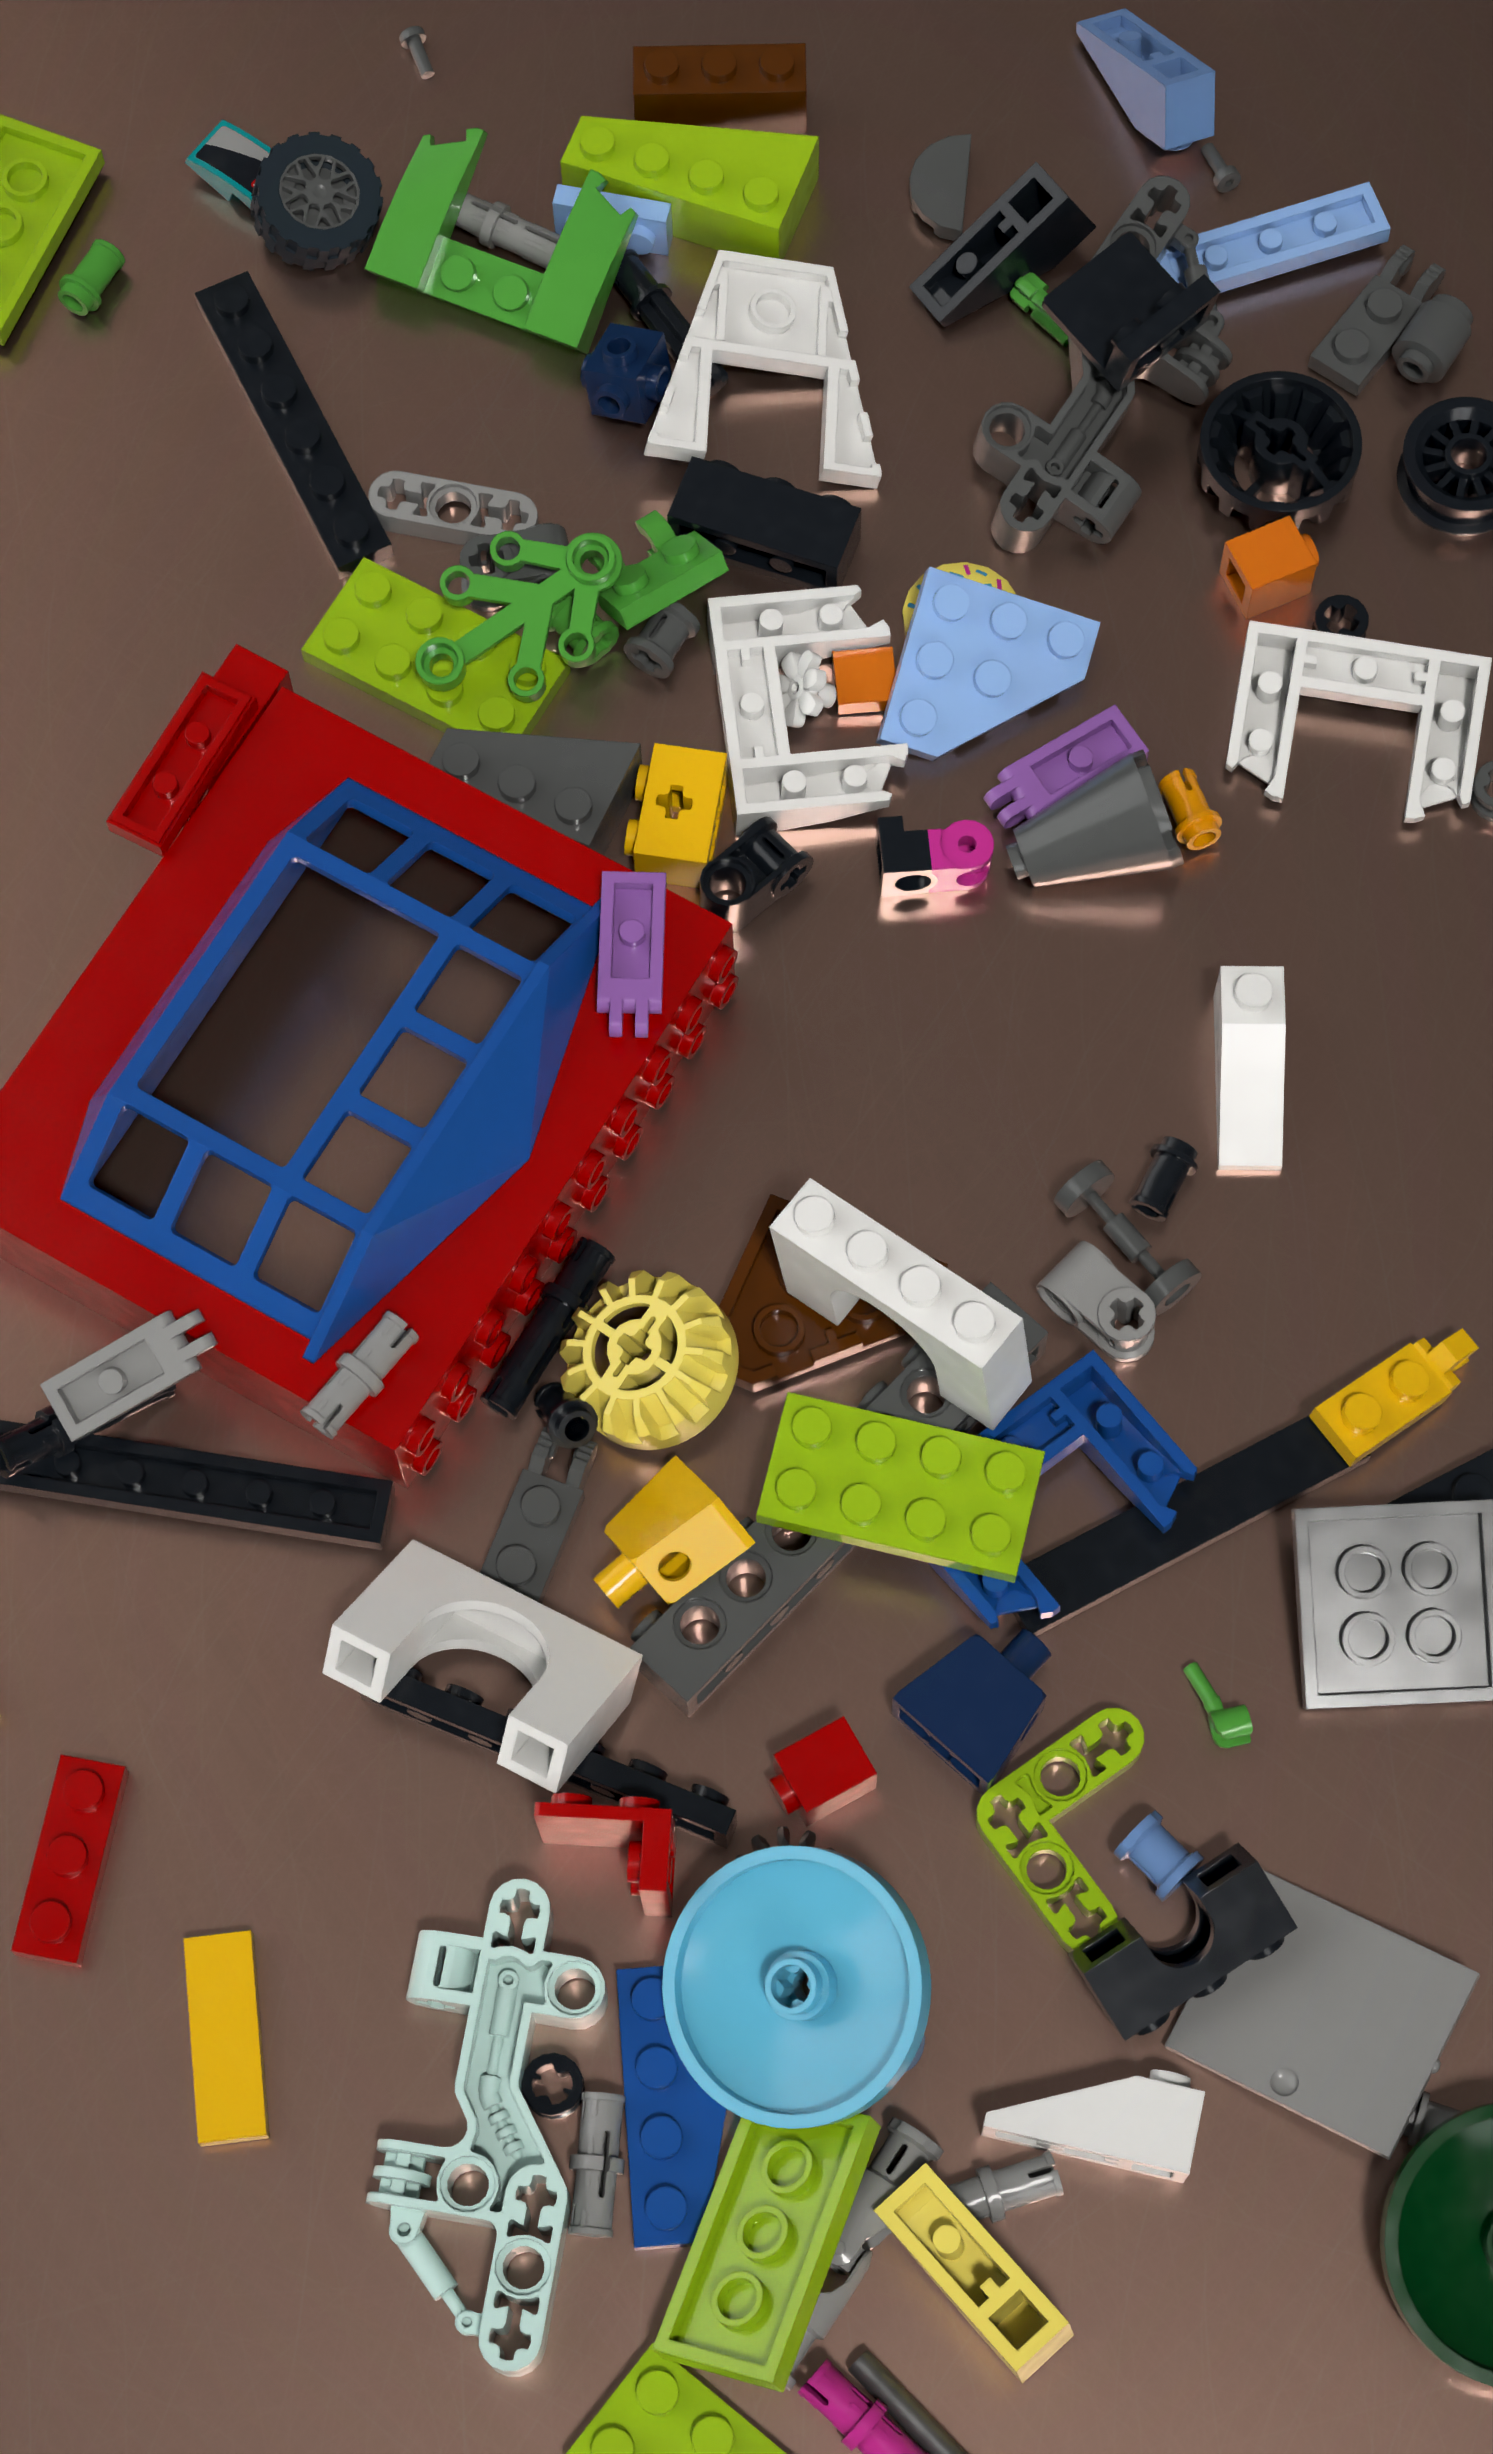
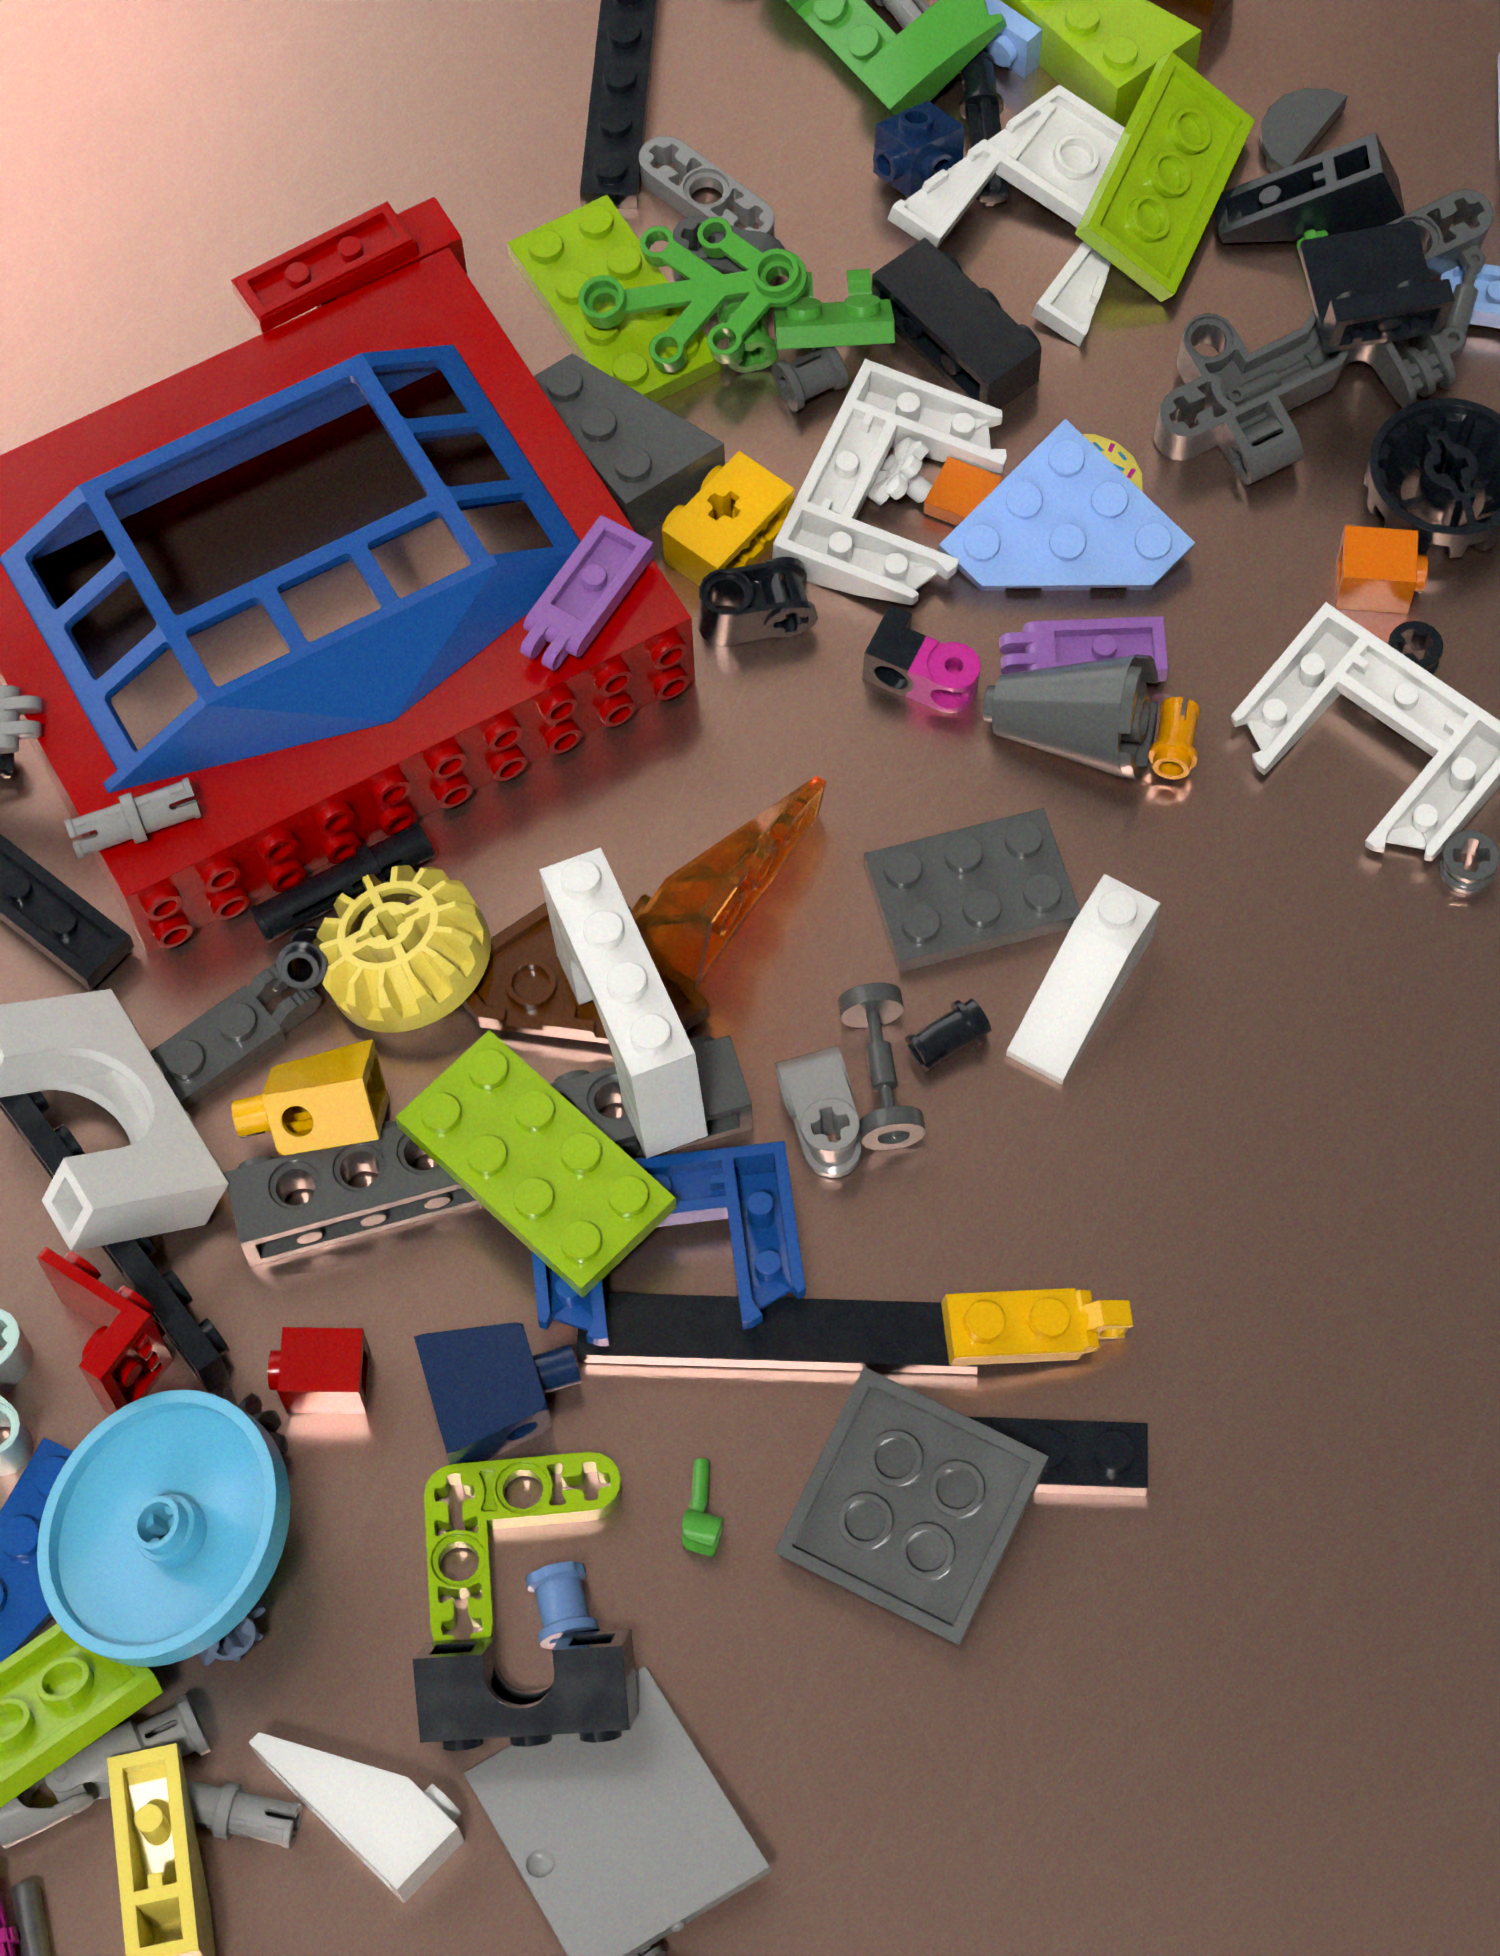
camera: 30 degrees right, 5 degrees down
none -> clear orange wedge [631,776,827,993]
none -> dark grey plate [864,808,1080,973]
none -> lime plate [1075,51,1255,302]

